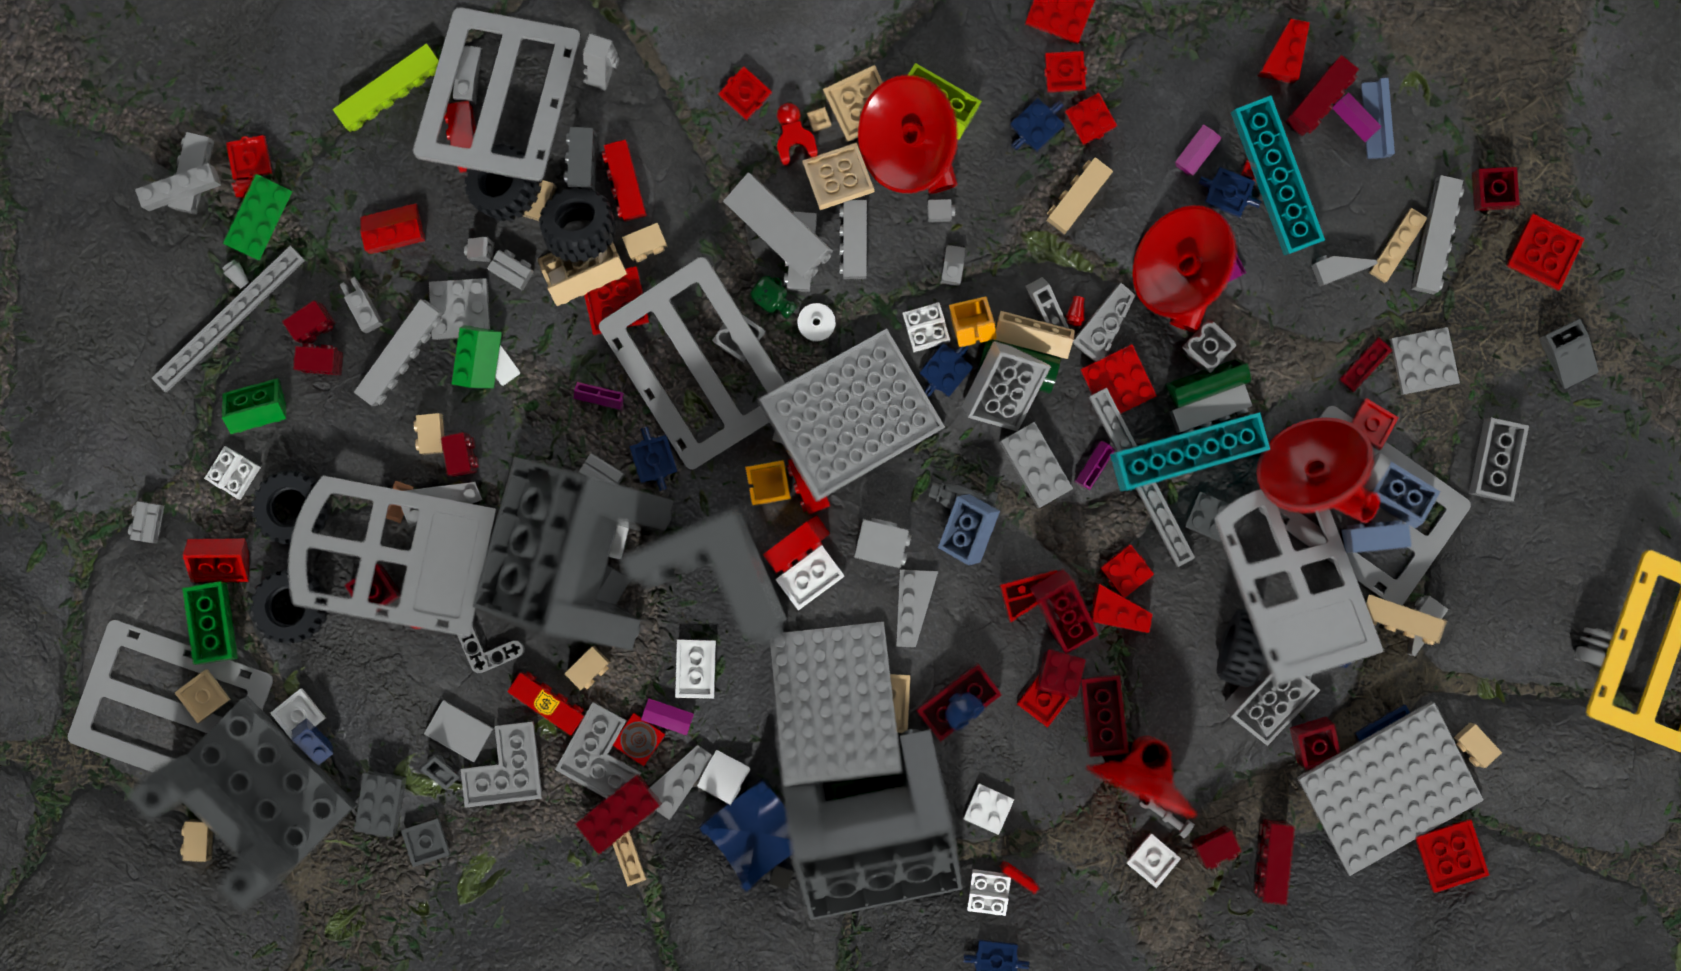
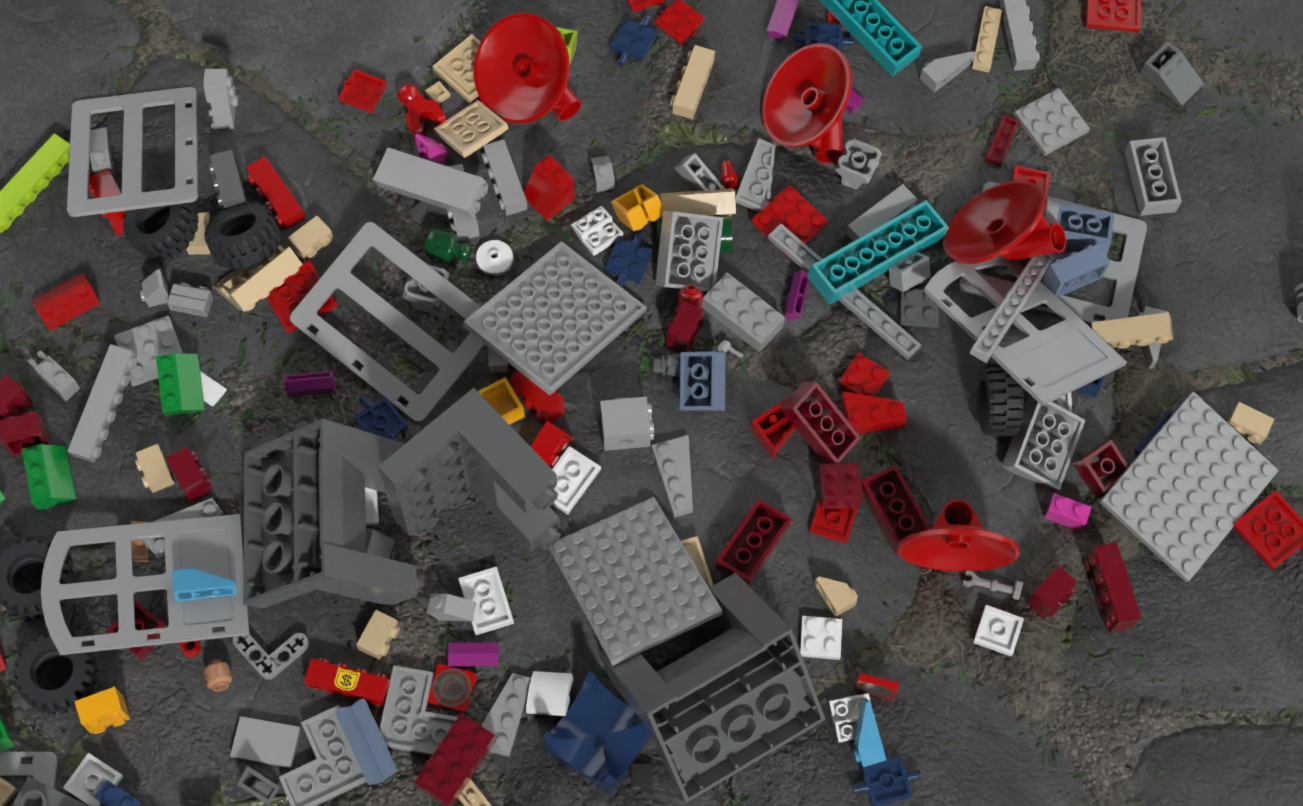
camera: 25 degrees left, 20 degrees down
light grey brick [927,199,955,222] -> none
dark blue cylinder [946,693,985,731] -> none
dark green brick [1166,358,1251,408] -> none
none -> green slope [21,444,77,510]
none -> light orange piece [74,687,130,734]
none -> dark azure slope [172,568,237,602]
none -> nougat head [203,660,232,692]
none -> sand blue panel [335,699,397,785]
none -> dark pink slope [415,133,448,165]
none -> light grey slope [426,593,477,622]
none -> red slope [524,154,575,222]
none -> dark red brick [665,301,704,353]
none -> red head [678,285,703,308]
none -> light grey hand [718,340,744,358]
none -> tan slope [814,577,858,617]
none -> dark azure slope [853,698,887,767]
none -> light grey brick [889,252,931,292]
none -> light grey plate [969,254,1055,363]
none -> dark pink brick [1044,493,1092,531]

